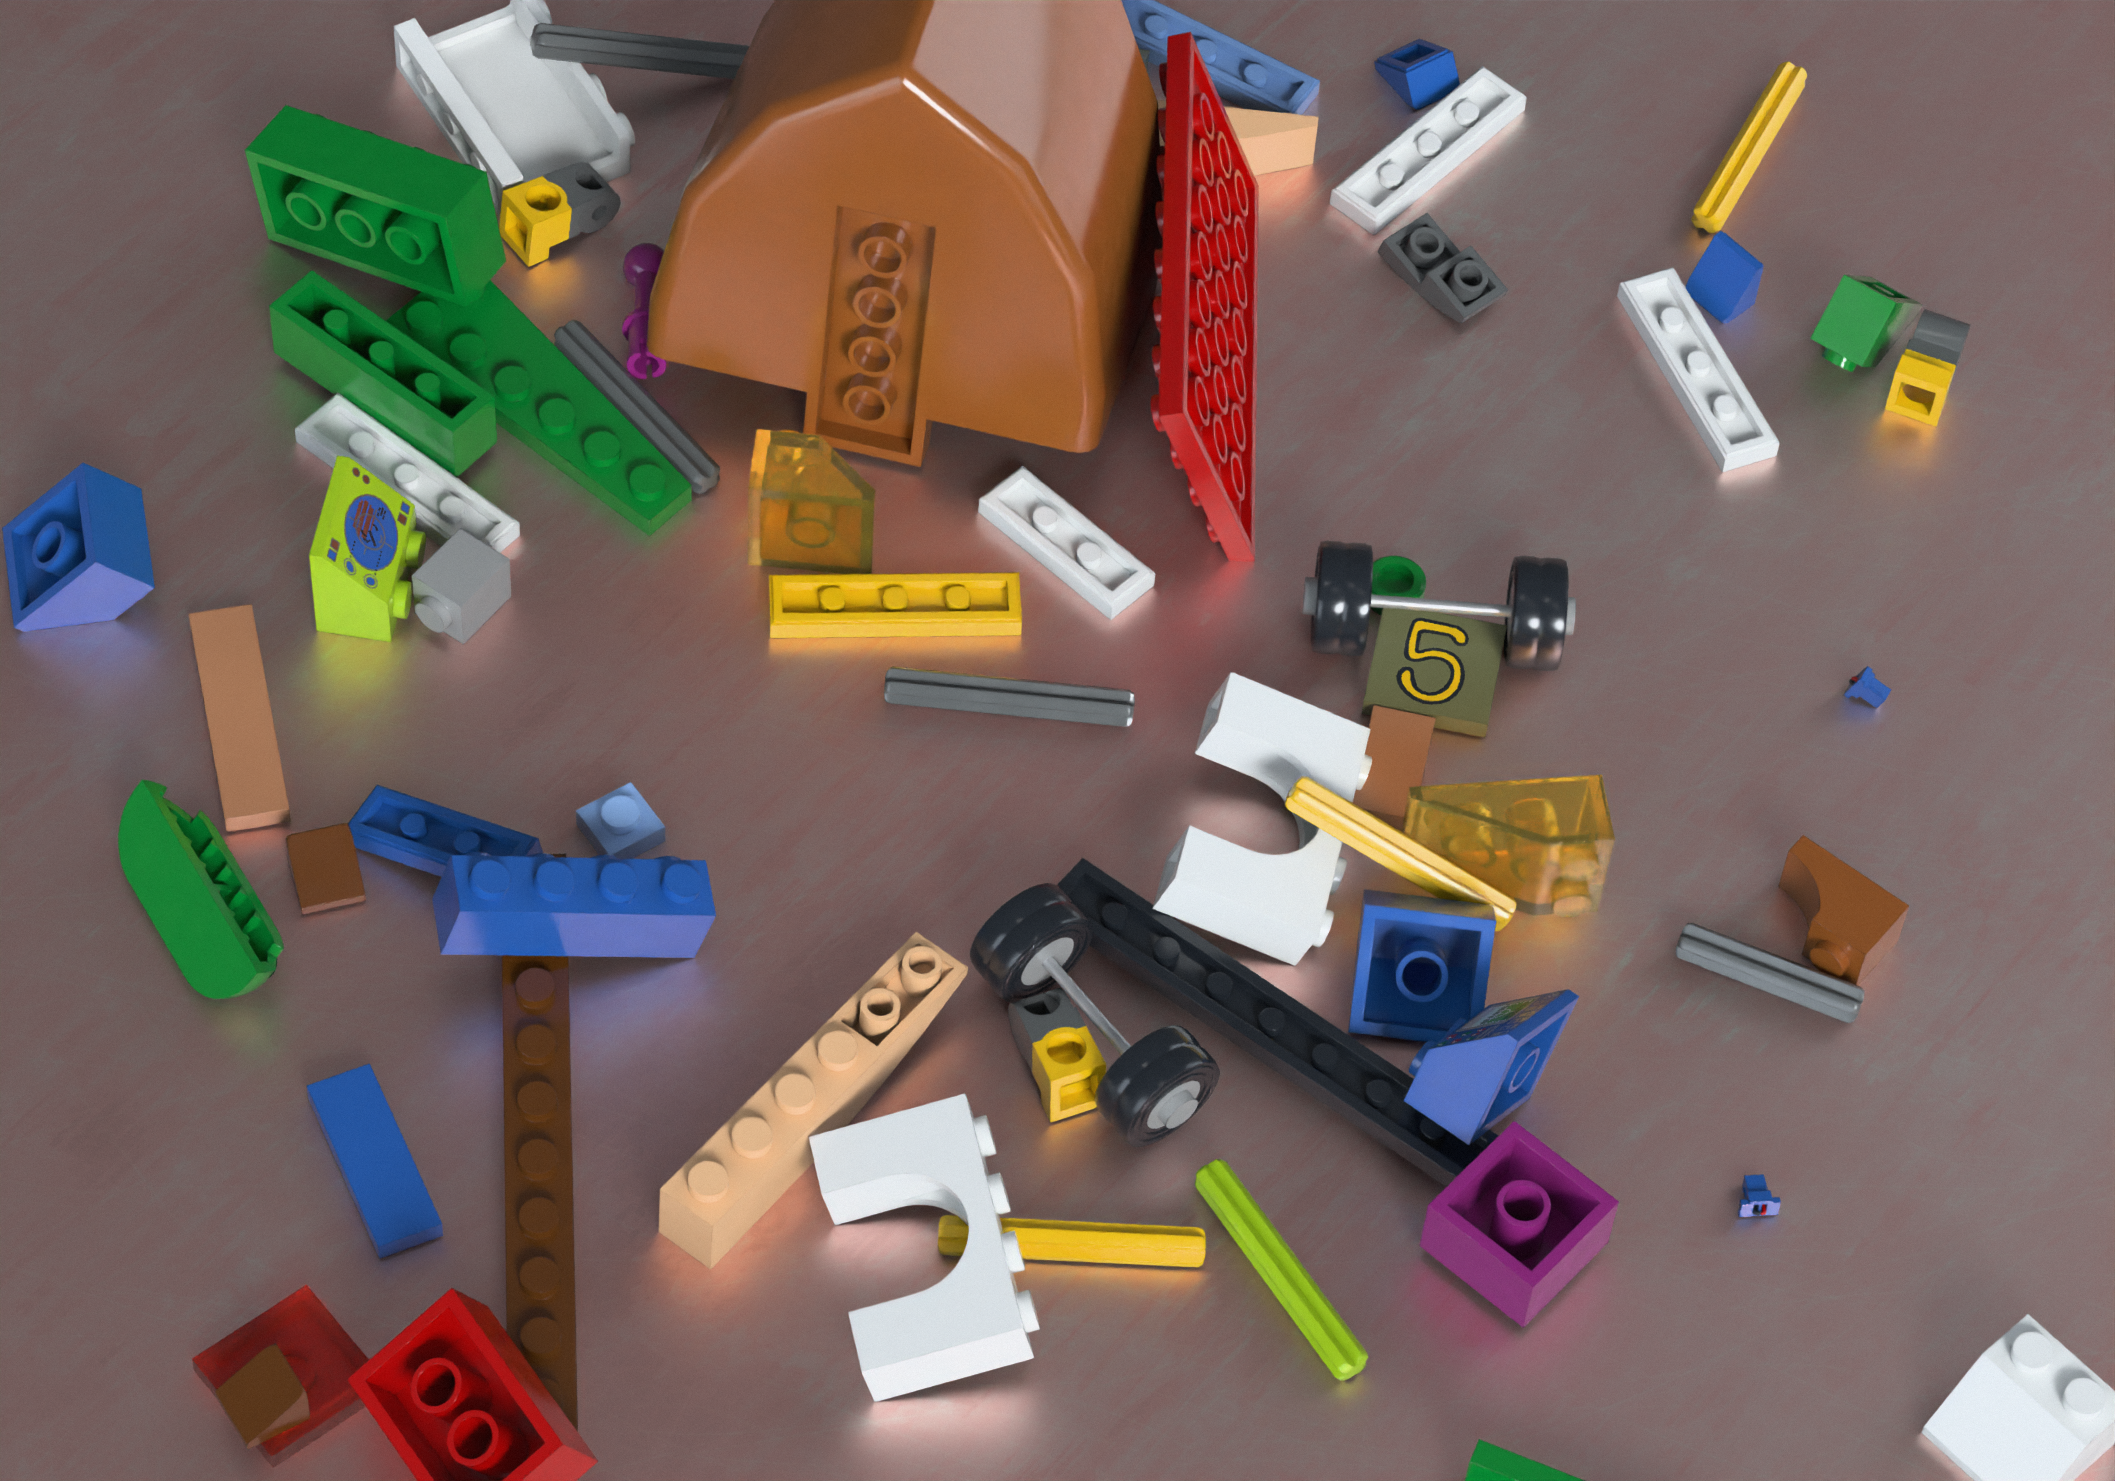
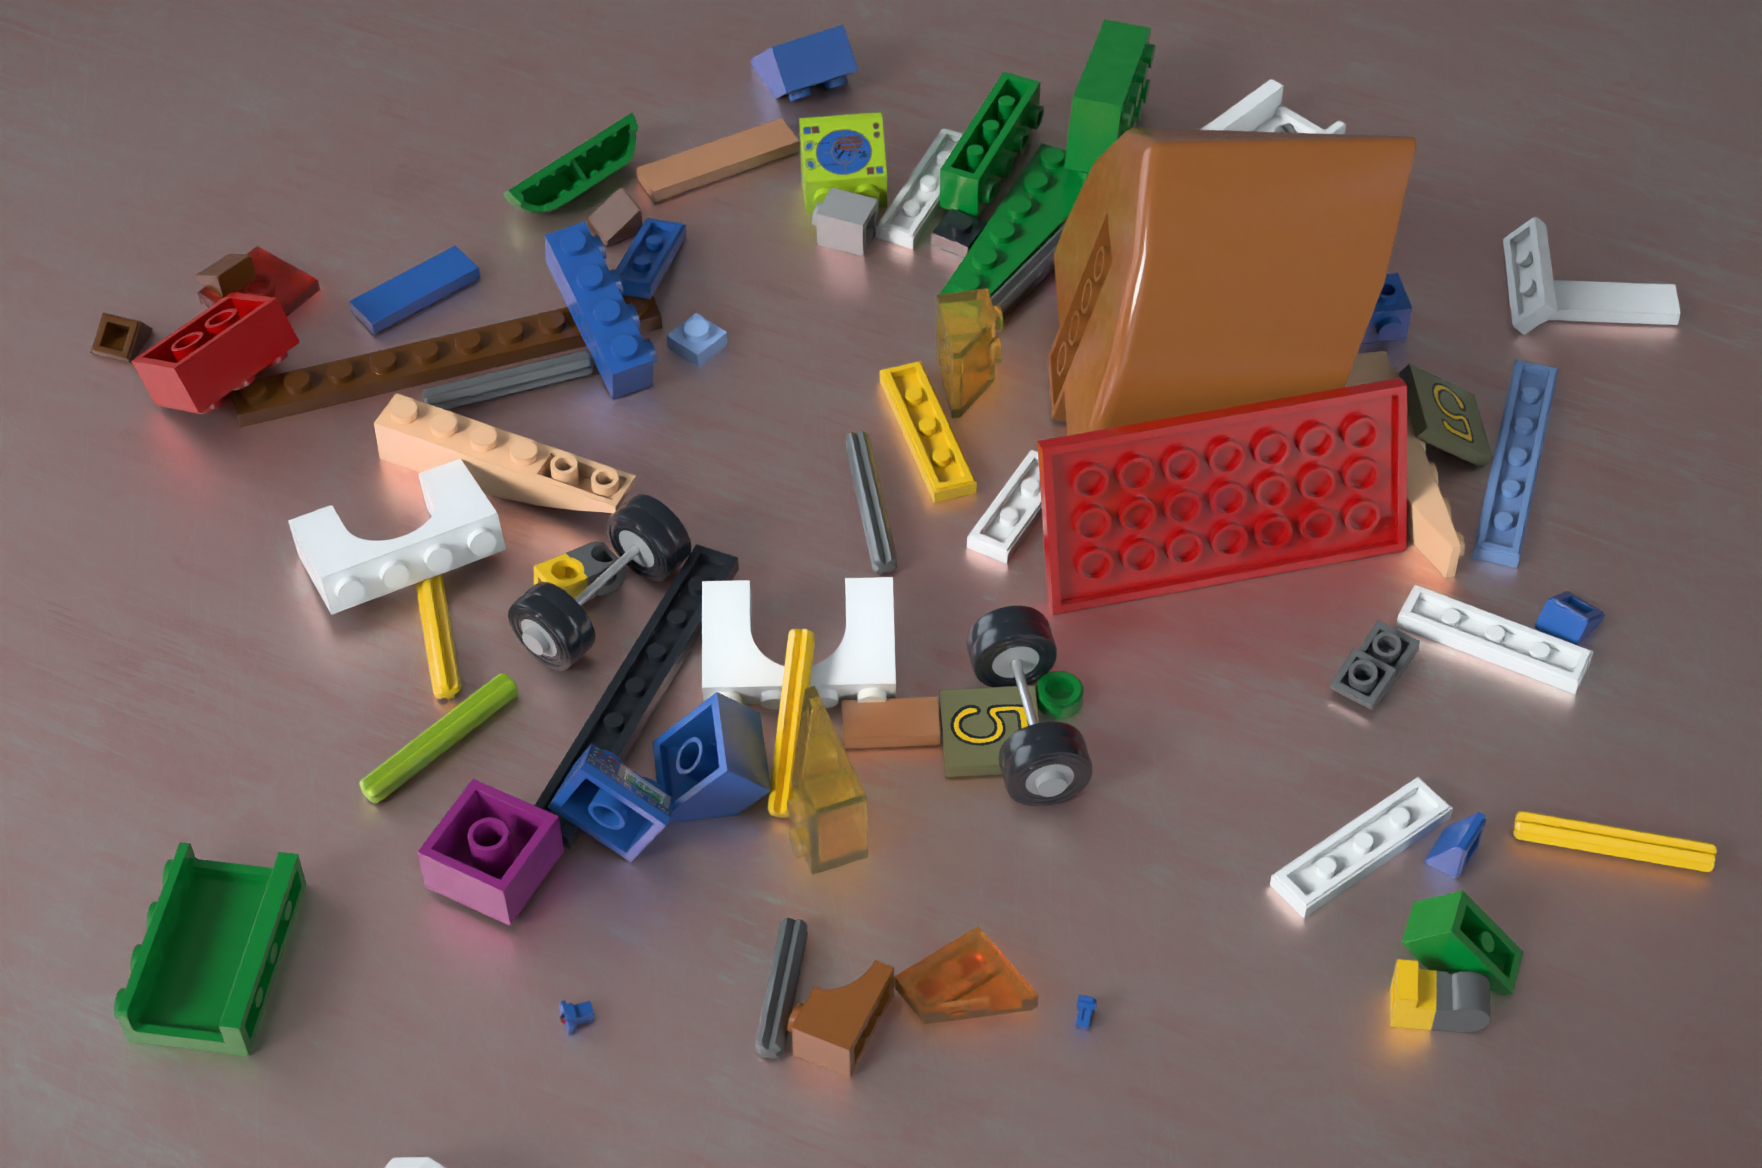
camera: 80 degrees right, 5 degrees down
none -> dark grey axle [422,350,593,410]
none -> clear orange wing [894,926,1038,1024]
none -> black plate [931,208,988,258]

